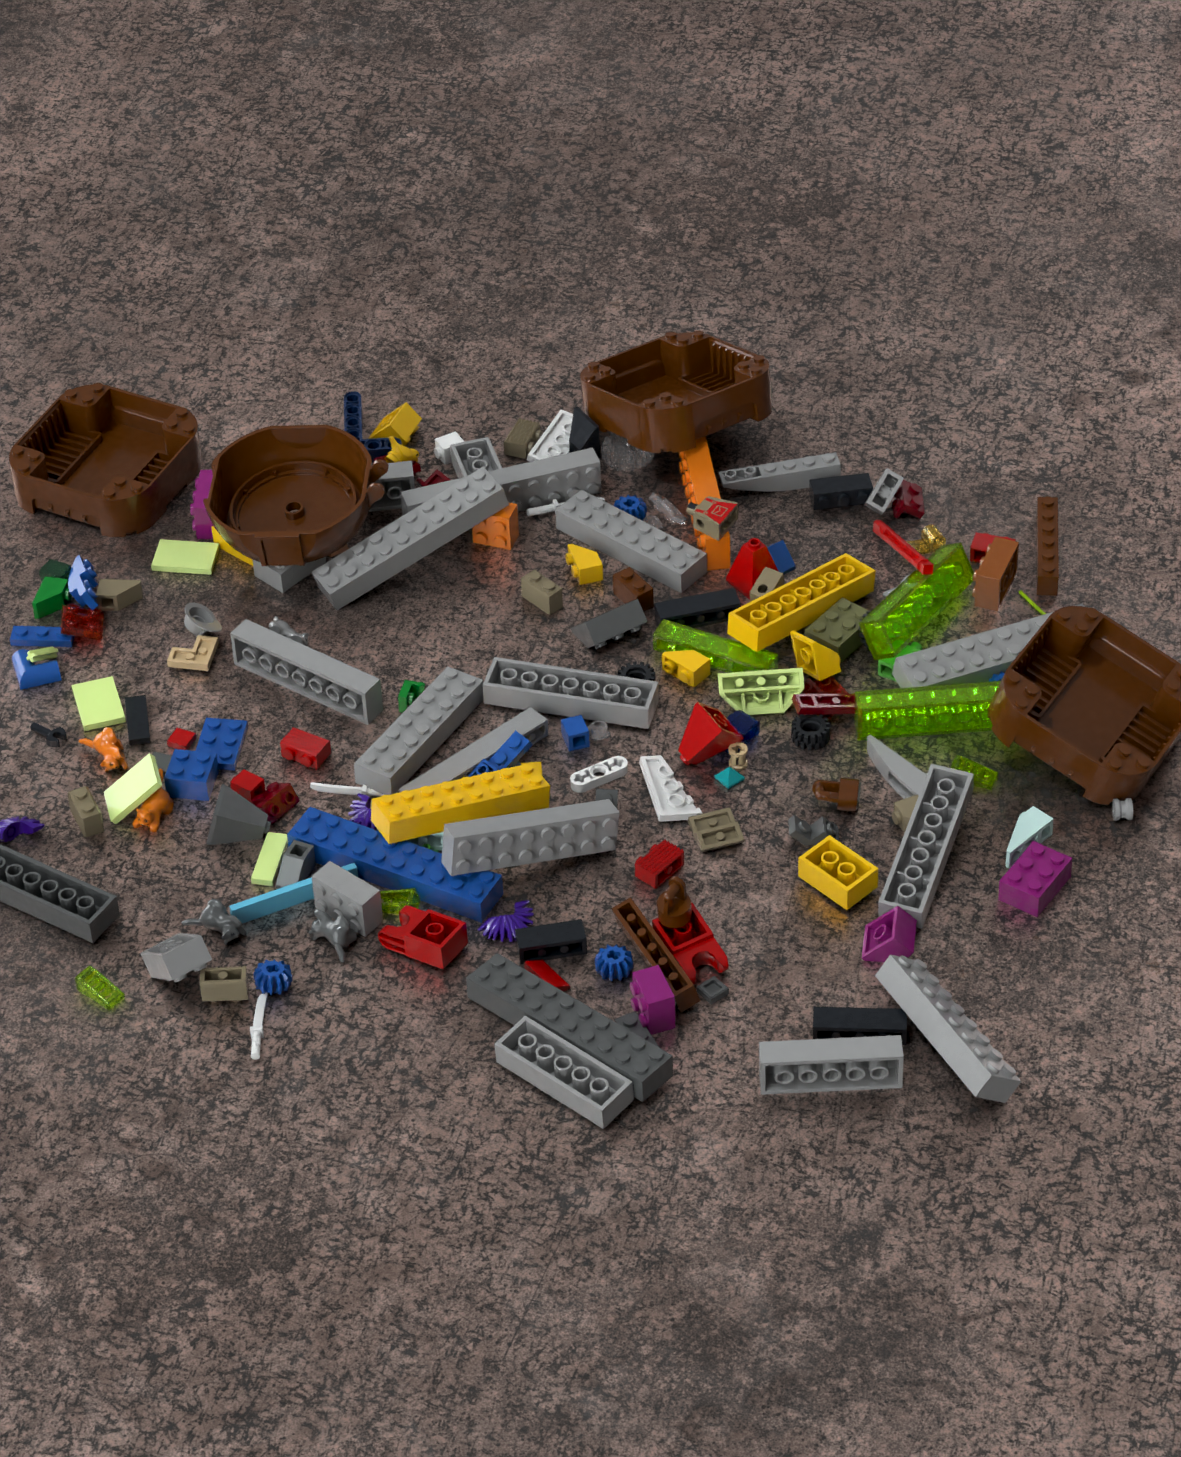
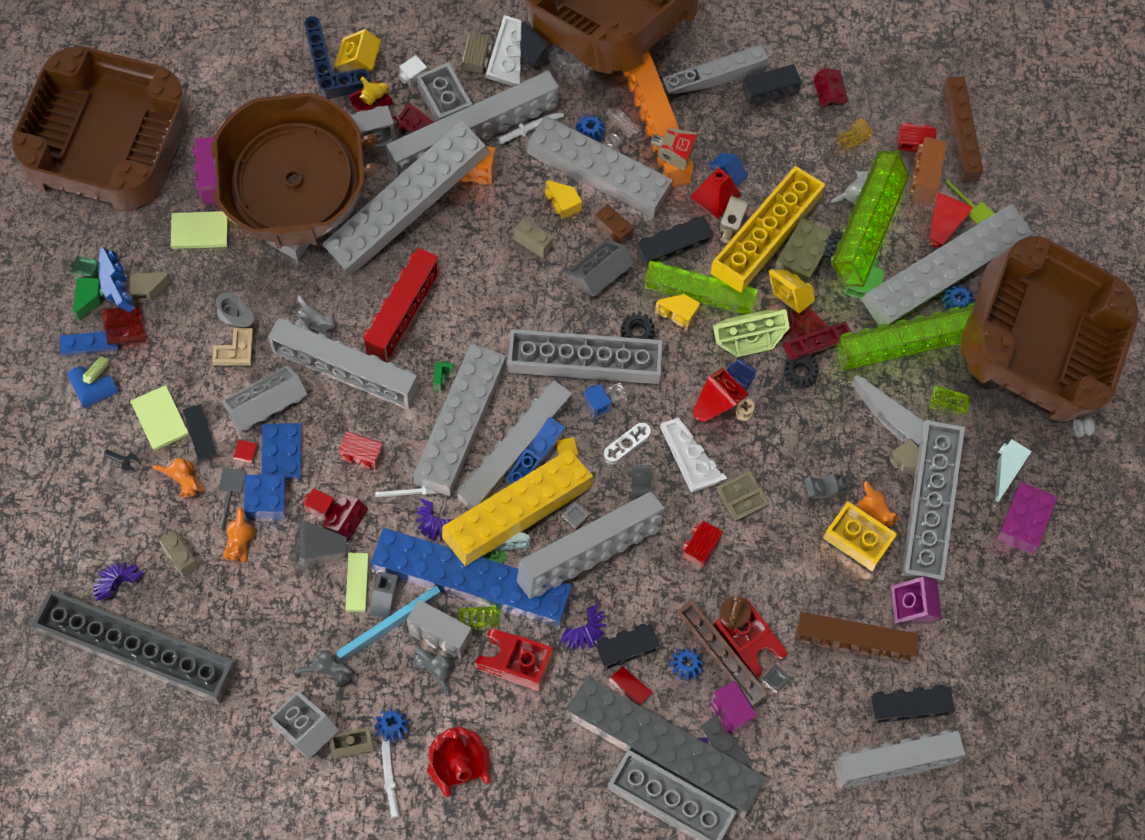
camera: 15 degrees left, 25 degrees up
clear neon green slope [75,965,125,1010] -> none
yellowish green tile [104,753,162,824] -> none
teal slope [714,766,745,789] -> none
reddish brown piece [812,778,861,812] -> none
light grey brick [864,468,904,515] -> none
red piece [873,519,934,575] -> none
light grey brick [875,954,1022,1103] -> none
none -> light grey slope [221,365,308,431]
none -> red brick [363,247,440,363]
none -> red piece [427,726,491,797]
none -> reddish brown brick [795,612,919,663]
none -> orange animal [857,481,898,527]
none -> red slope [928,192,973,249]

